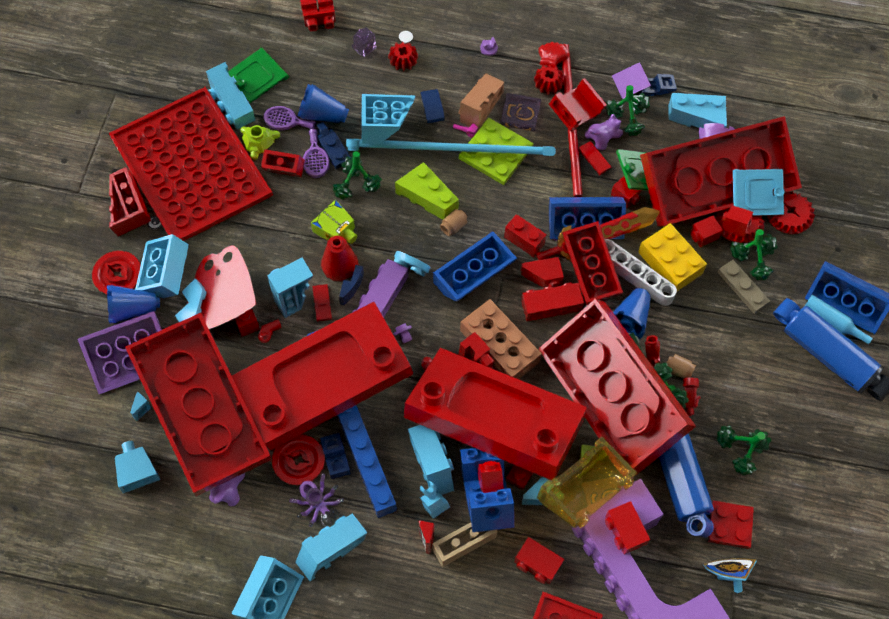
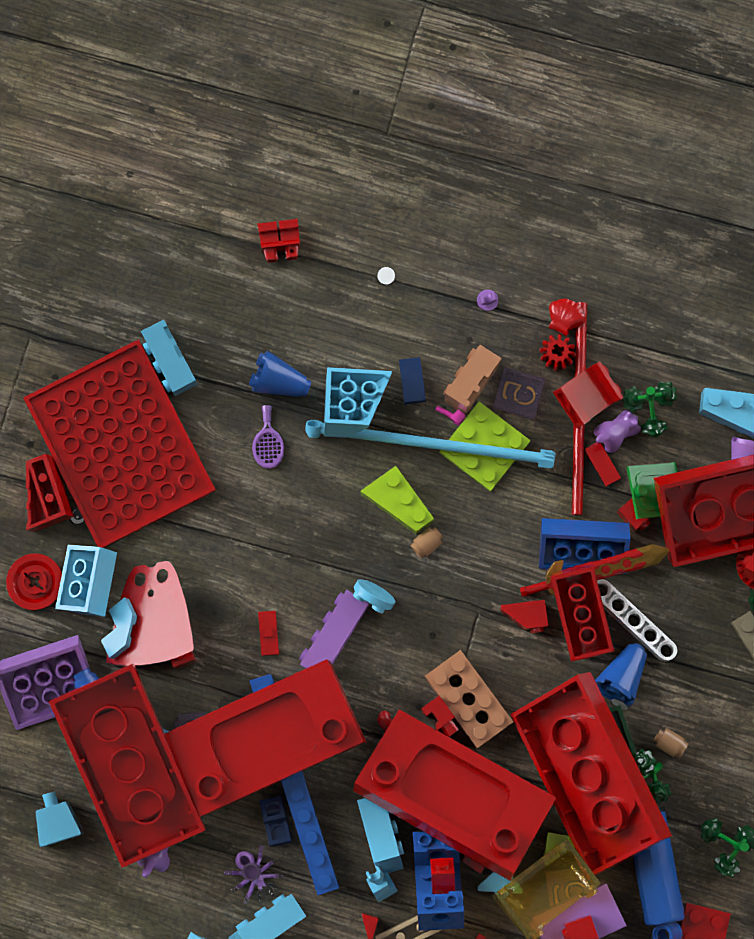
camera: 10 degrees right, 15 degrees up
blue cone [107,285,160,323] -> none
medium azure slope [130,392,151,421] -> none
green container [228,48,289,103] -> none
lime rock [240,125,280,160] -> none
red arm [258,319,282,343] -> none
red brick [261,149,305,177] -> none
medium lavender piece [264,106,315,131] -> none
medium azure wedge [267,258,313,318] -> none
red gear [272,434,325,486] -> none
lime torso [311,200,357,244] -> none
dark blue hinge [317,122,351,169] -> none
red cone [321,236,359,282] -> none
dark green plant [332,151,382,200] -> none
dark blue slope [339,265,364,306] -> none
clear purple brick [352,27,376,58] -> none
red gear [388,41,418,72] -> none
medium lavender plate [393,323,412,344] -> none
blue slope [433,232,517,302] -> none
red brick [504,214,547,258] -> none
red brick [521,283,584,321] -> none
medium lavender sticker [612,63,651,99] -> none
yellow brick [638,223,707,291] -> none
dark blue slope [639,74,677,96] -> none
red arm [645,335,660,367] -> none
red piece [683,378,701,416] -> none
red brick [691,216,723,247] -> none

